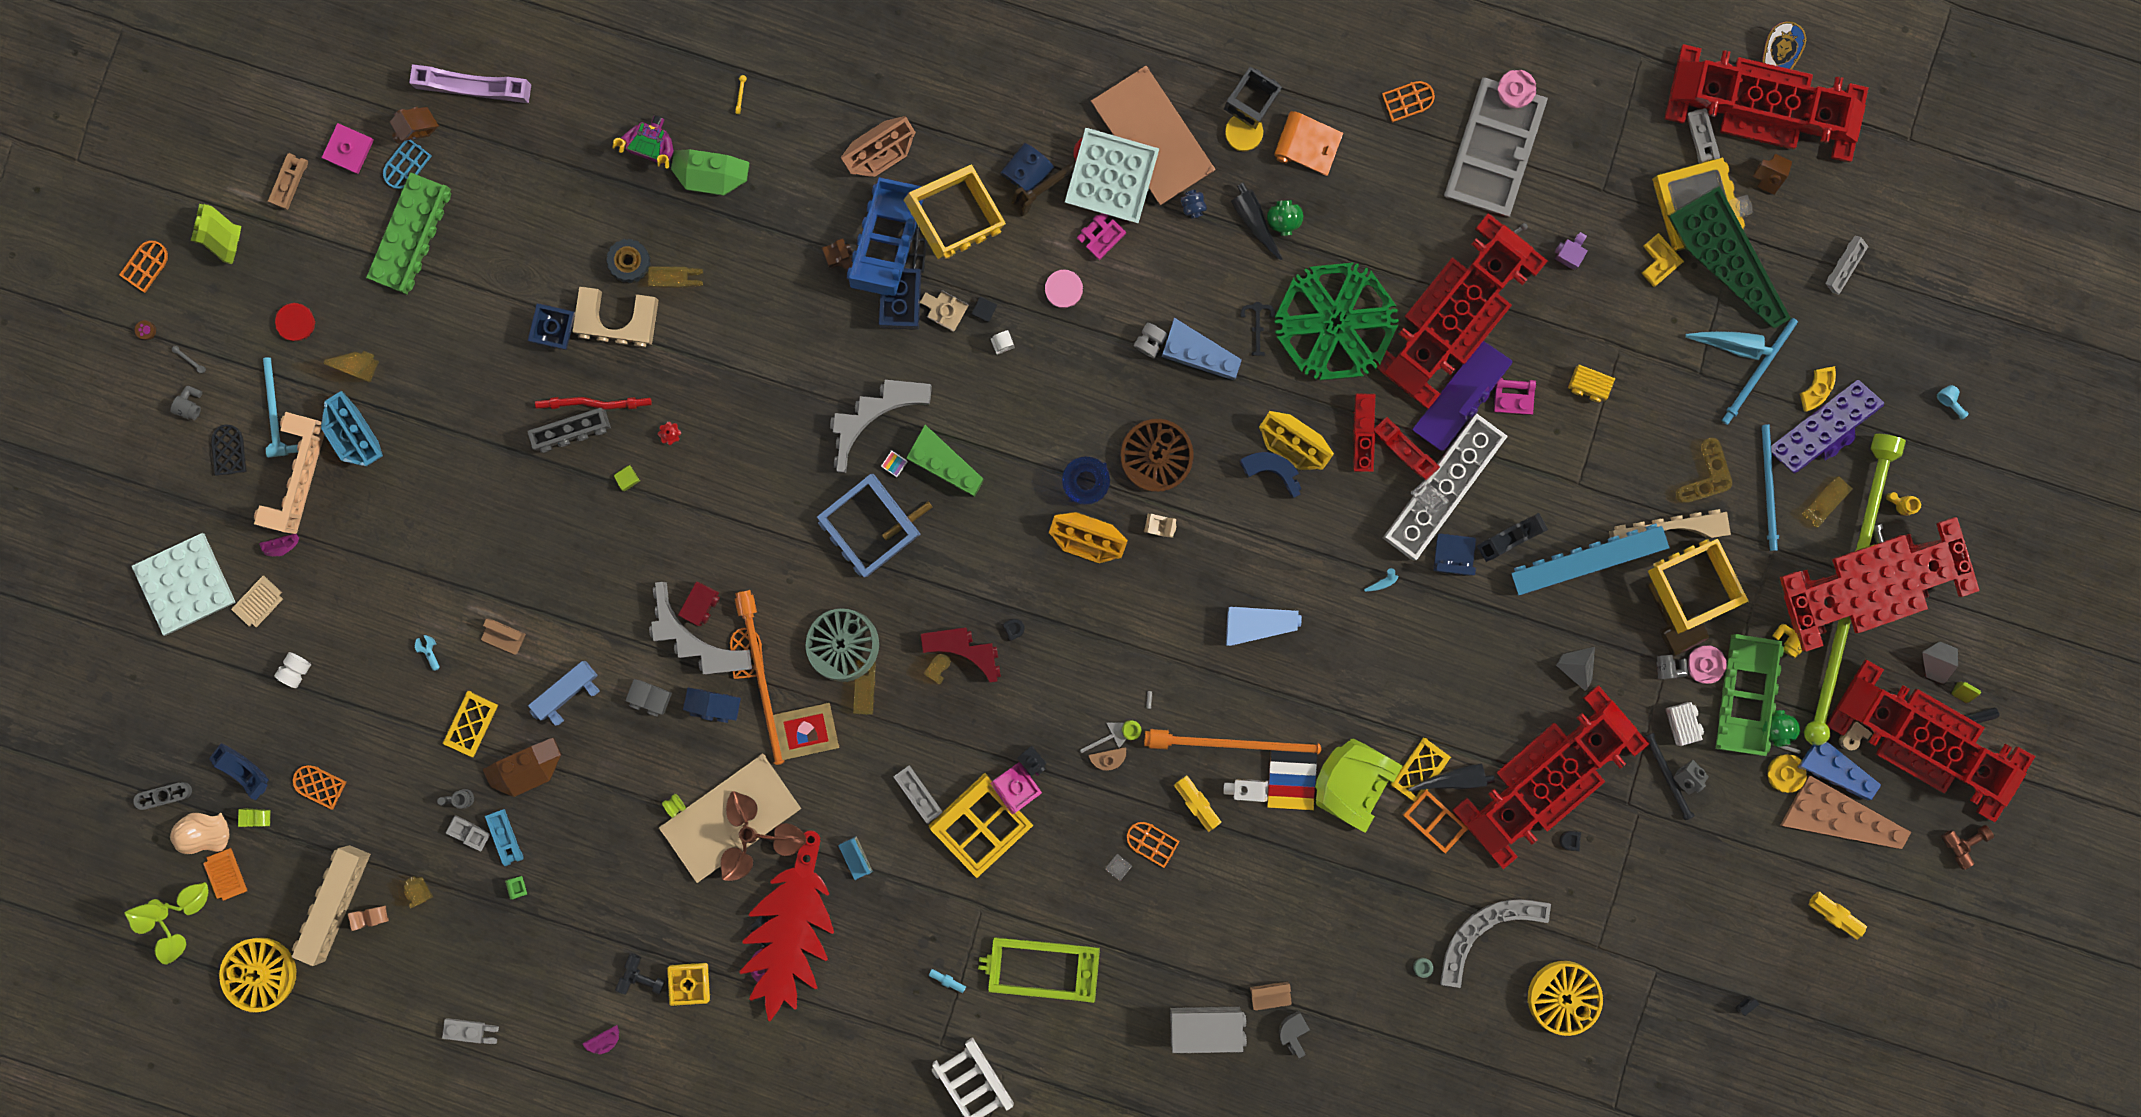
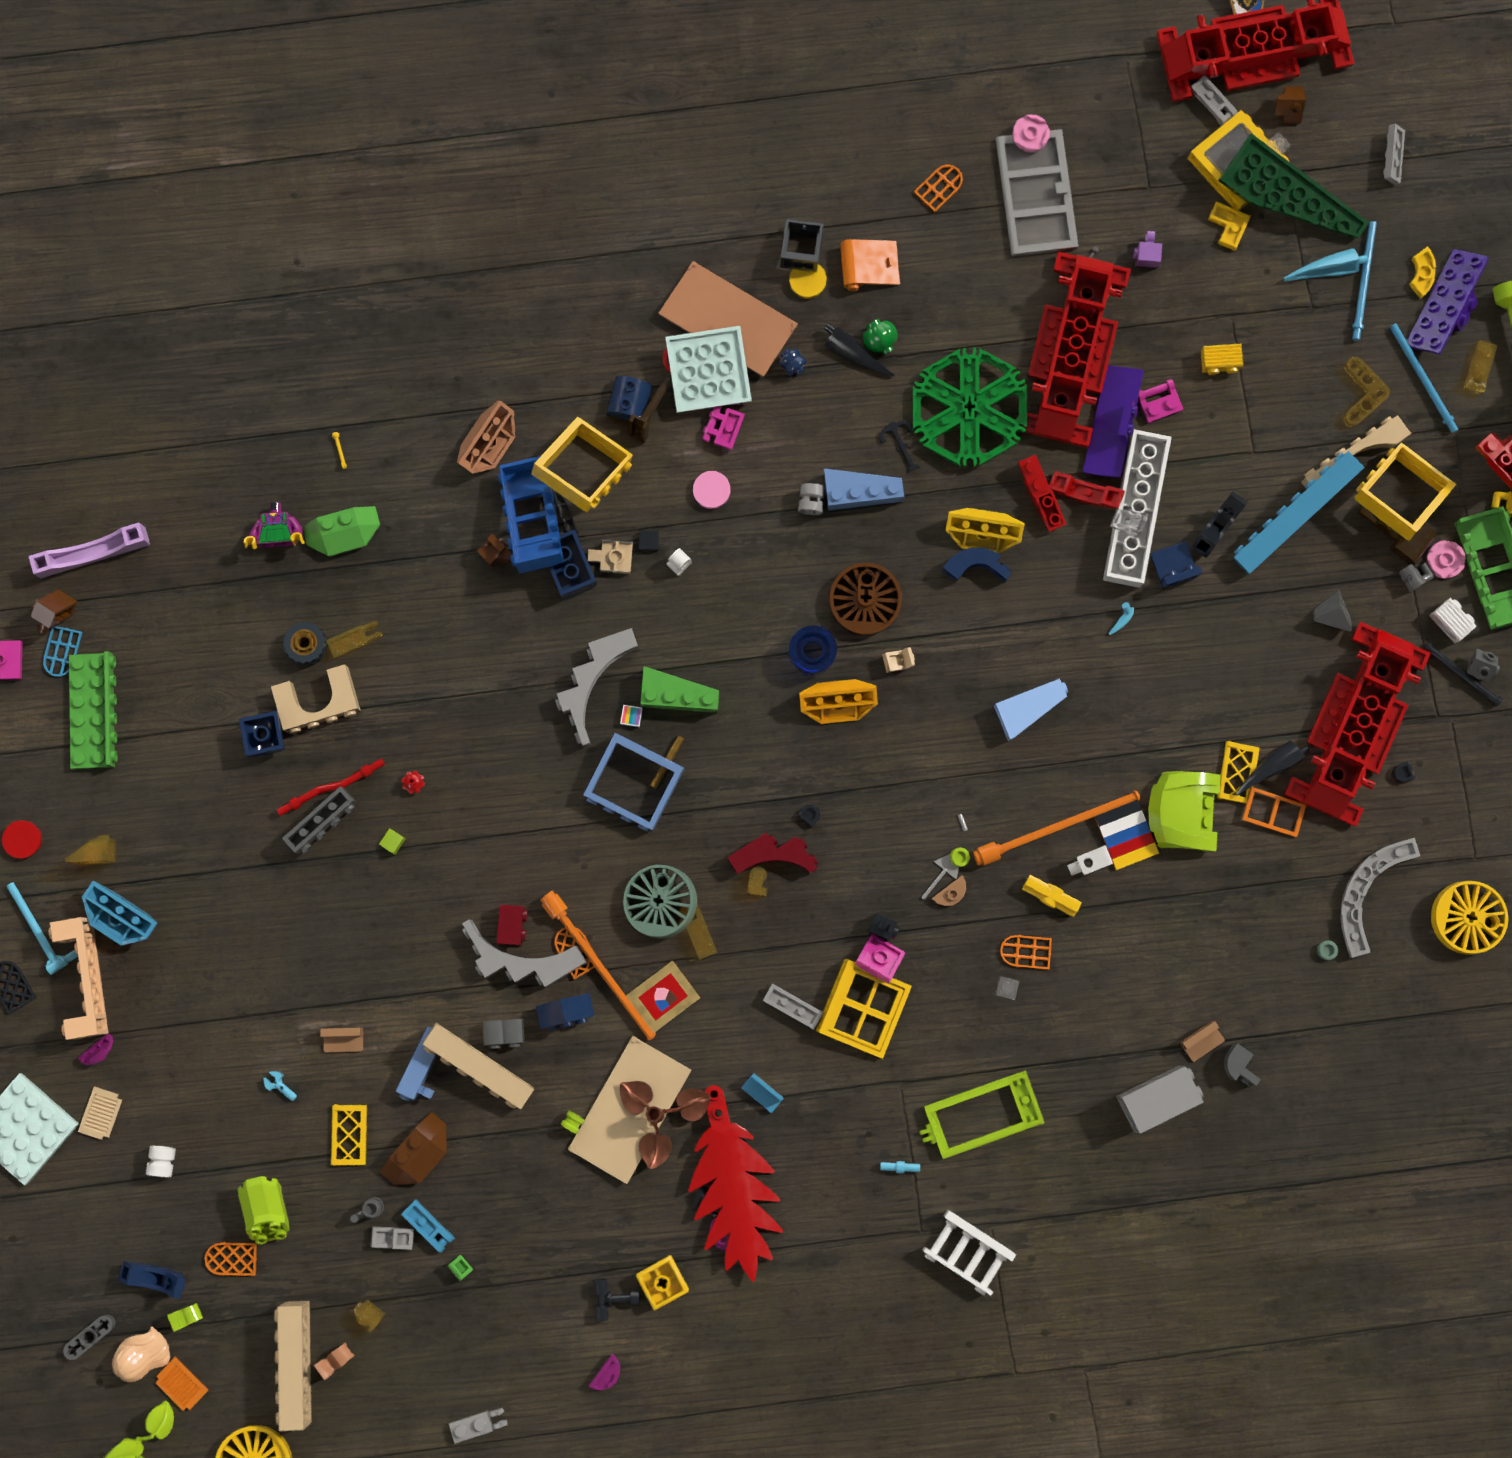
camera: 20 degrees left, 5 degrees down
none -> lime brick [238,1176,289,1244]
none -> tan brick [422,1023,534,1109]

